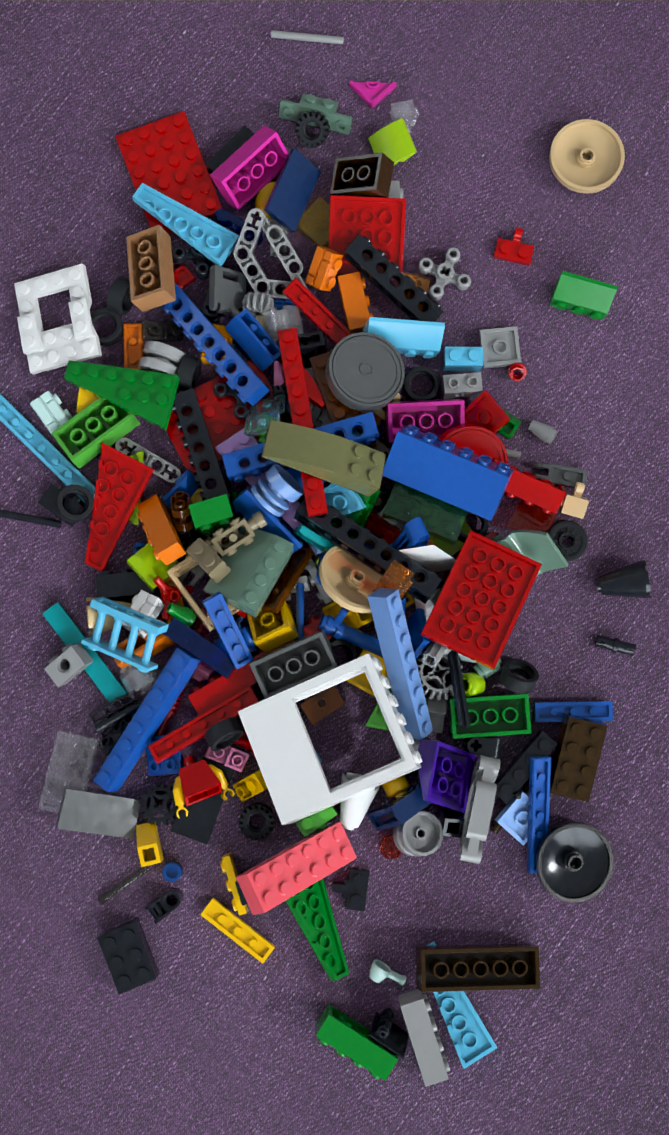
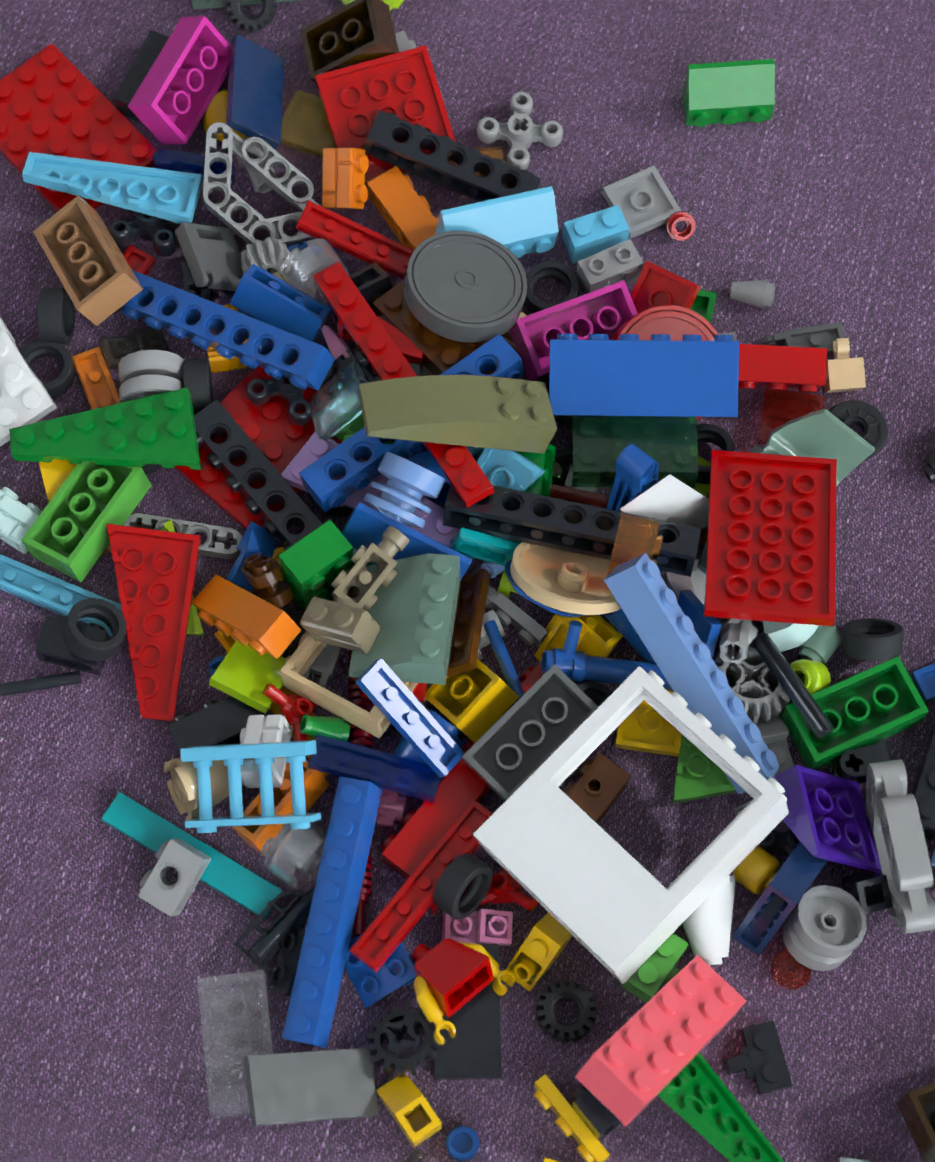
camera: 20 degrees left, 15 degrees down
red plate [493,227,534,266] -> none

